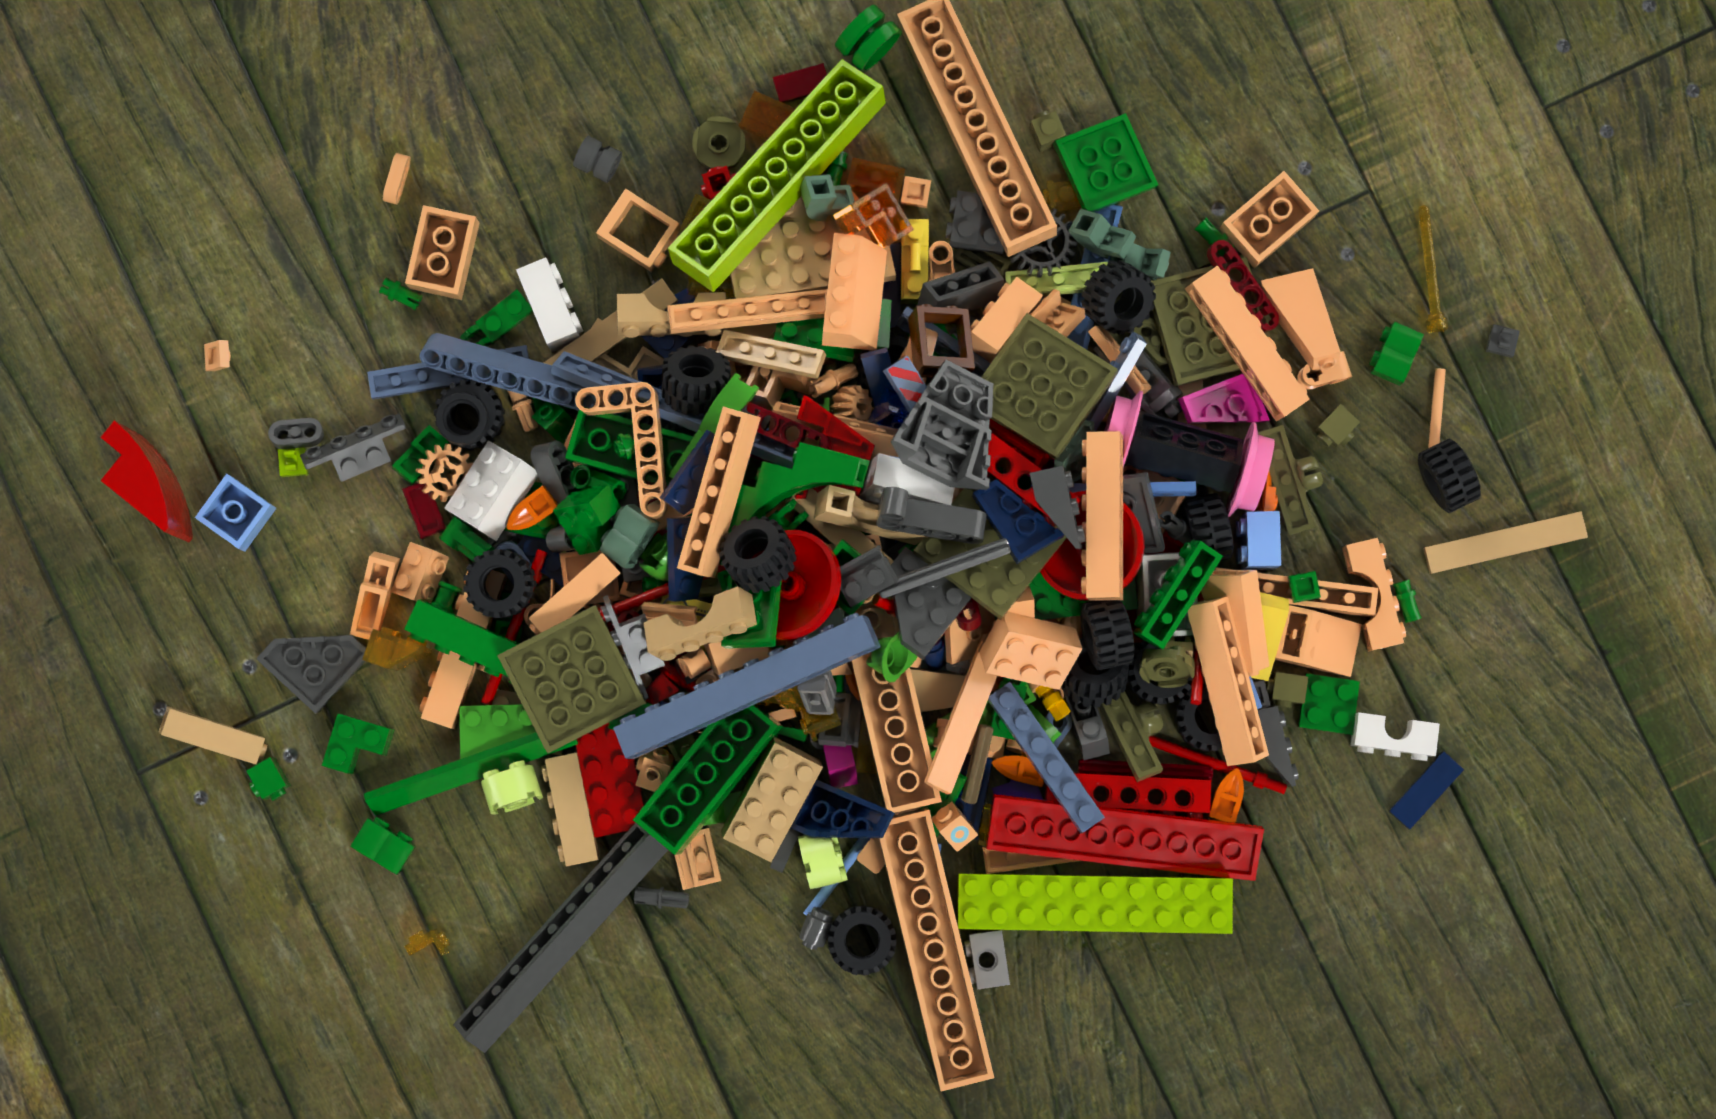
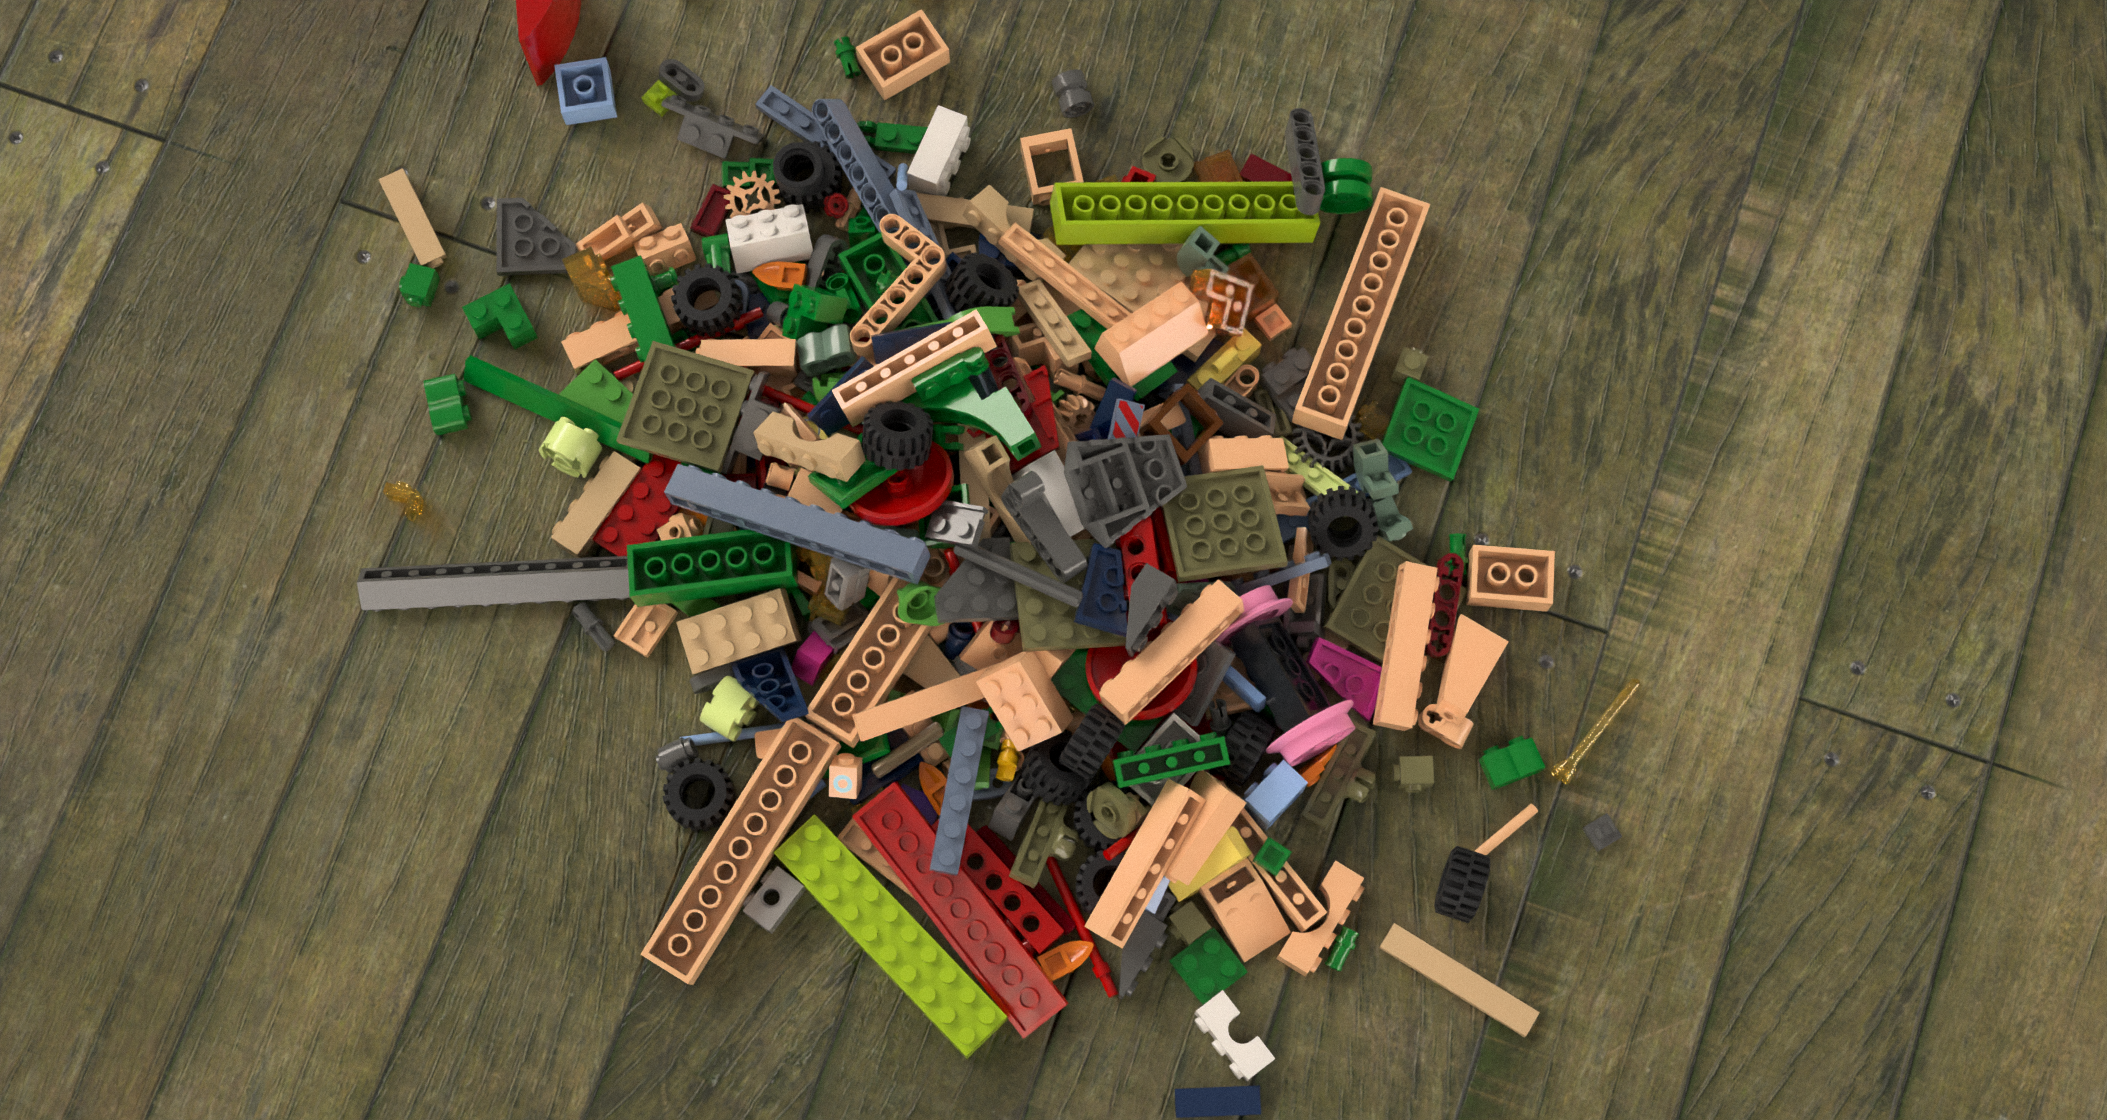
camera: 45 degrees right, 10 degrees down
none -> red plate [824,193,849,219]
none -> light blue bar [896,163,908,191]
none -> green hinge [911,347,989,402]
none -> dark grey beam [1285,108,1325,215]

